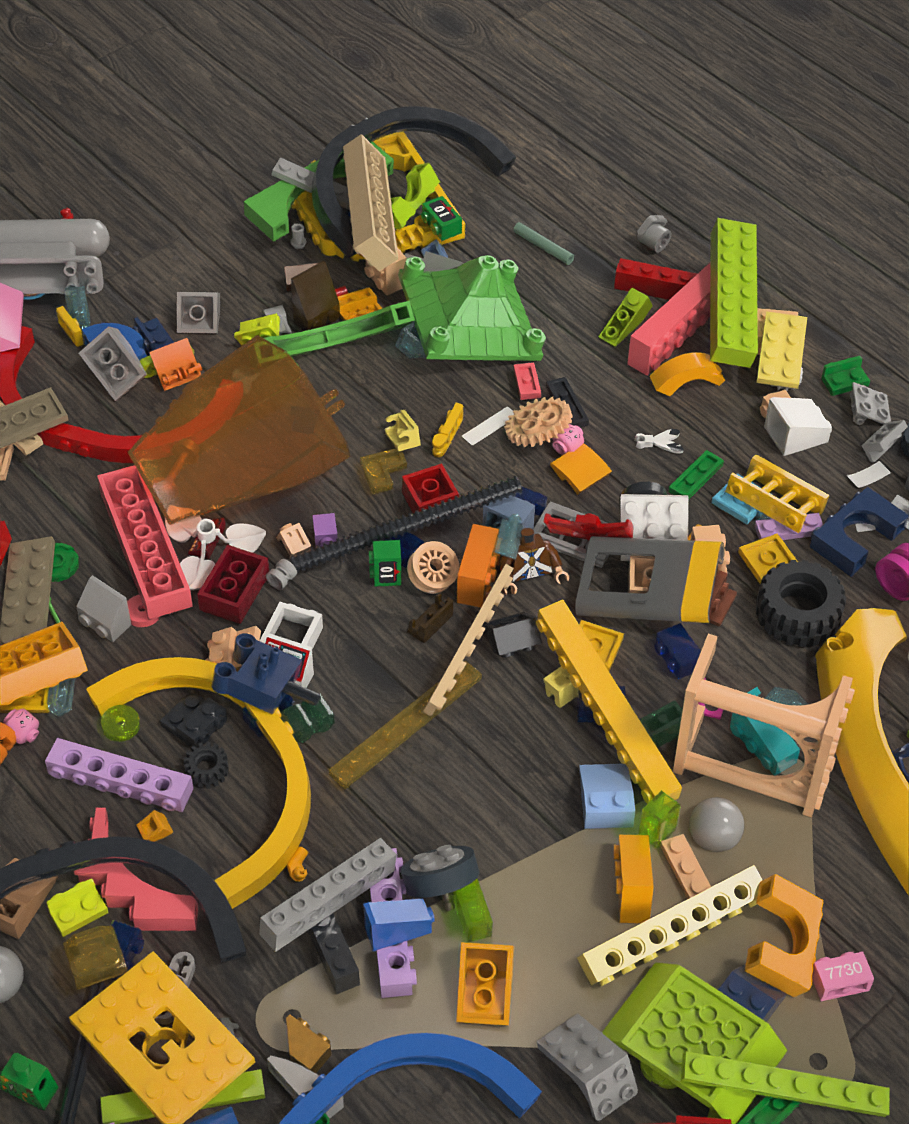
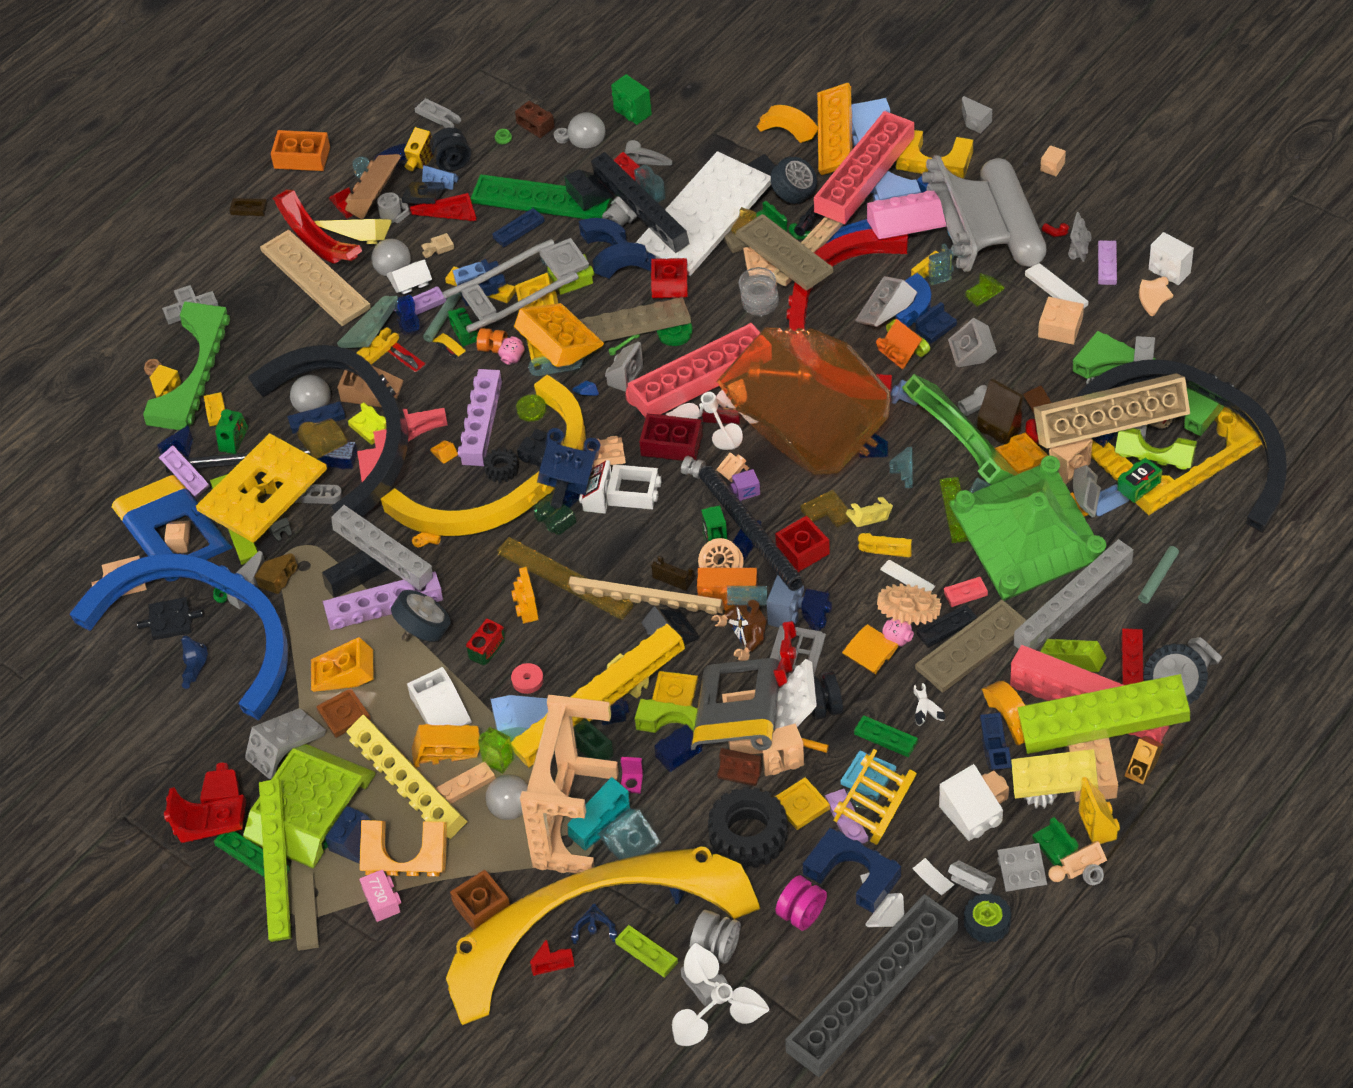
camera: 85 degrees right, 0 degrees up
neon yellow bracket [234,314,280,347] -> none
blue slope [363,899,435,951] -> none
clear neon green brick [453,878,493,943] -> none
none -> dark blue plate [287,401,346,434]
none -> dark tan tile [292,873,319,951]
none -> dark orange plate [316,688,371,738]
none -> white slope [407,667,472,726]
none -> dark orange brick [450,870,510,930]
none -> red piece [466,618,505,665]
none -> light orange plate [511,567,538,624]
none -> coral piece [511,663,543,694]
none -> blue slope [572,380,599,395]
none -> lime arch [635,699,697,733]
none -> clear wheel [738,267,779,316]
none -> clear light blue slope [890,447,913,488]
none -> dark tan plate [915,600,1027,693]
none -> clear neon green plate [939,477,969,543]
none -> clear neon green slope [966,273,1005,306]
none -> dark blue arch [980,712,1012,770]
none -> light grey brick [1014,539,1133,650]
none -> white tile [1025,263,1088,308]
none -> light nougat brick [1038,297,1084,345]
none -> light nougat plate [1048,841,1107,882]
none -> light grey hinge [1068,212,1091,262]
none -> yellow slope [1079,777,1120,844]
none -> light grey plate [1083,864,1104,885]
none -> lavender plate [1098,241,1117,285]
none -> pearl gold slope [1124,736,1164,784]
none -> light nougat arm [1139,276,1173,316]
none -> wheel [1144,643,1208,705]
none -> white brick [1149,232,1194,285]

